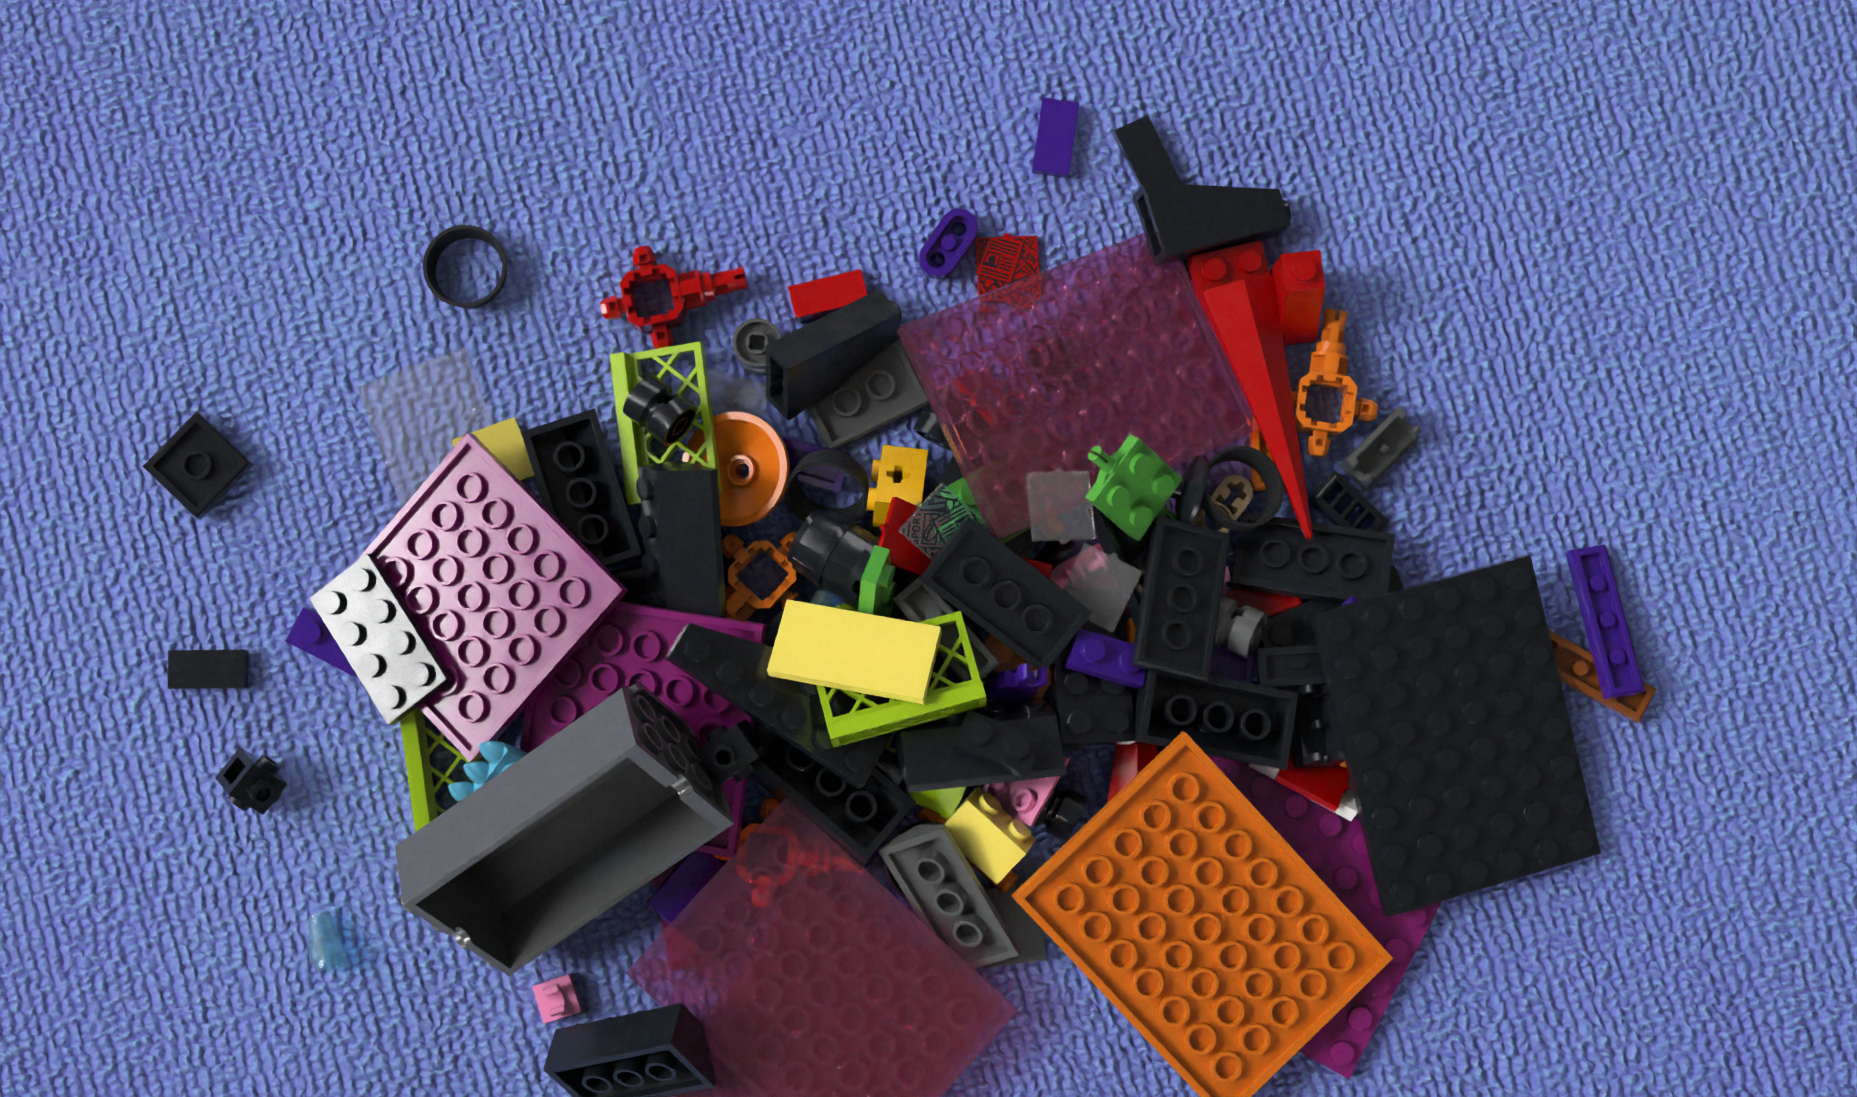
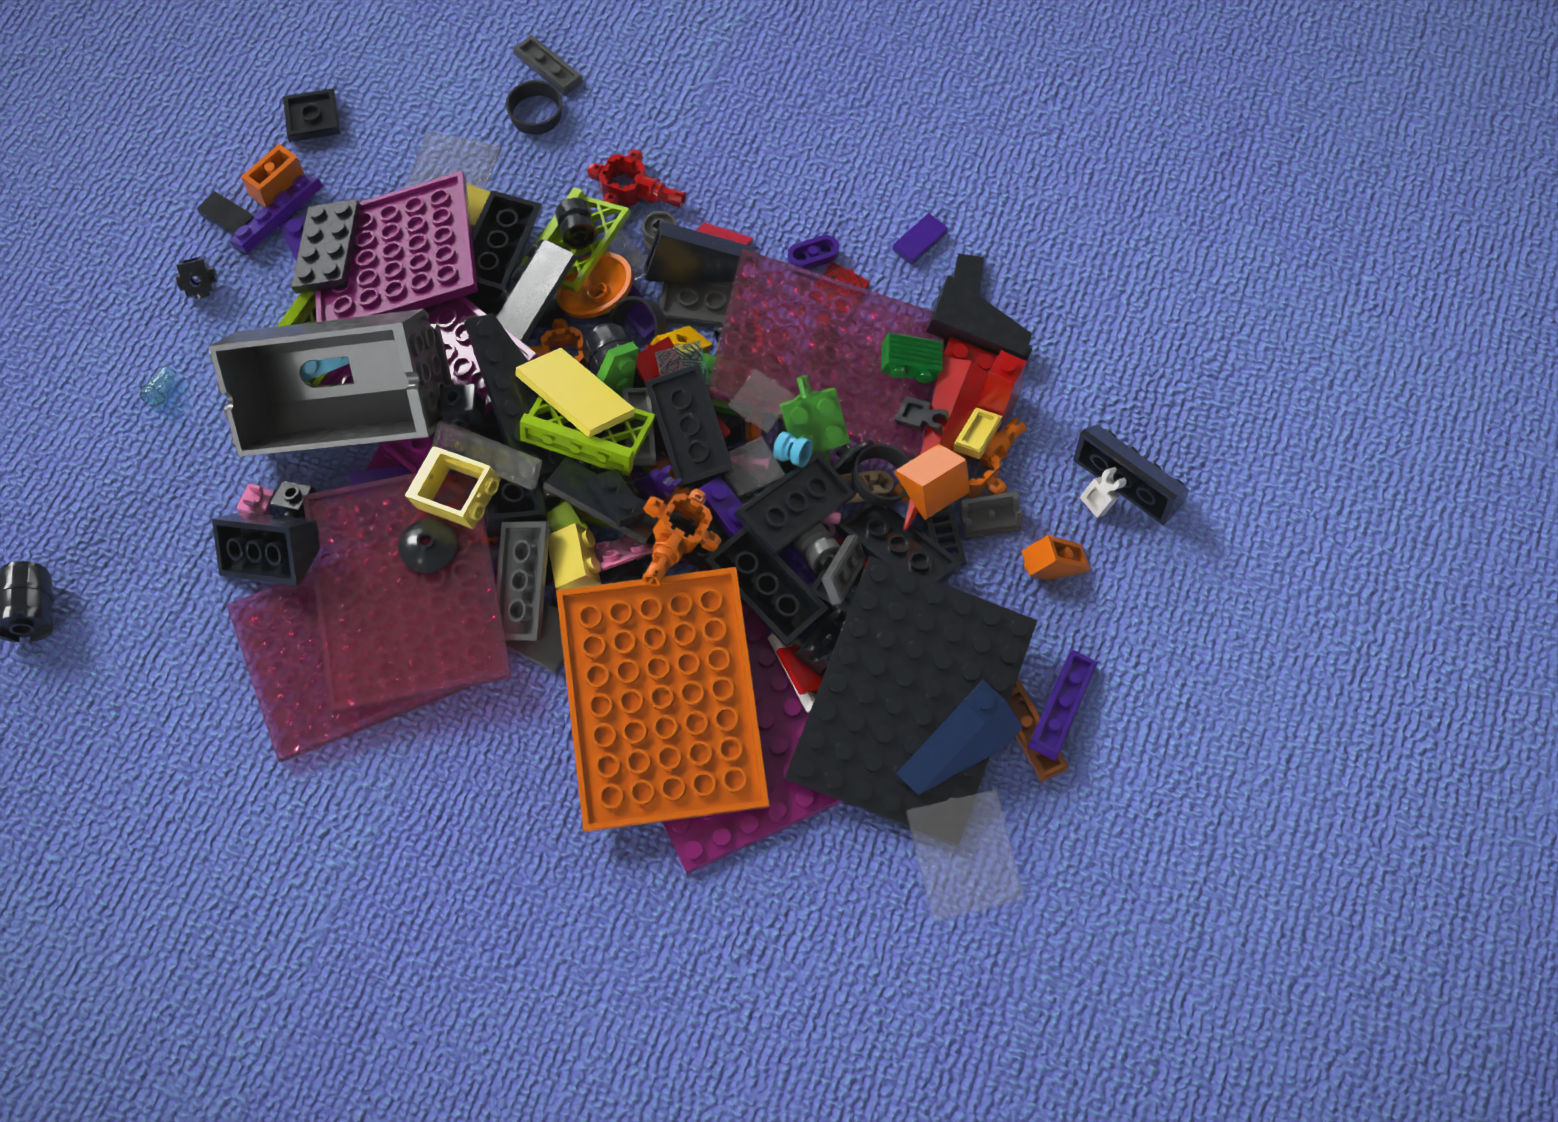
camera: 40 degrees right, 20 degrees down
none -> dark purple plate [229,174,324,254]
none -> orange brick [241,144,304,208]
none -> black brick [270,481,323,520]
none -> black dish [398,519,458,574]
none -> light yellow window [405,446,501,529]
none -> clear plate [432,420,542,490]
none -> dark grey tile [513,34,583,96]
none -> orange piece [642,489,722,587]
none -> medium azure wheel [773,432,813,467]
none -> dark grey tile [822,534,867,605]
none -> green brick [881,332,943,383]
none -> black plate [894,396,950,434]
none -> orange slope [894,444,970,520]
none -> dark blue wedge [895,680,1023,796]
none -> clear piece [906,789,1025,922]
none -> light yellow tile [953,408,1002,459]
none -> orange slope [1021,535,1091,581]
none -> black slope [1073,424,1189,526]
none -> white plate [1080,467,1127,518]

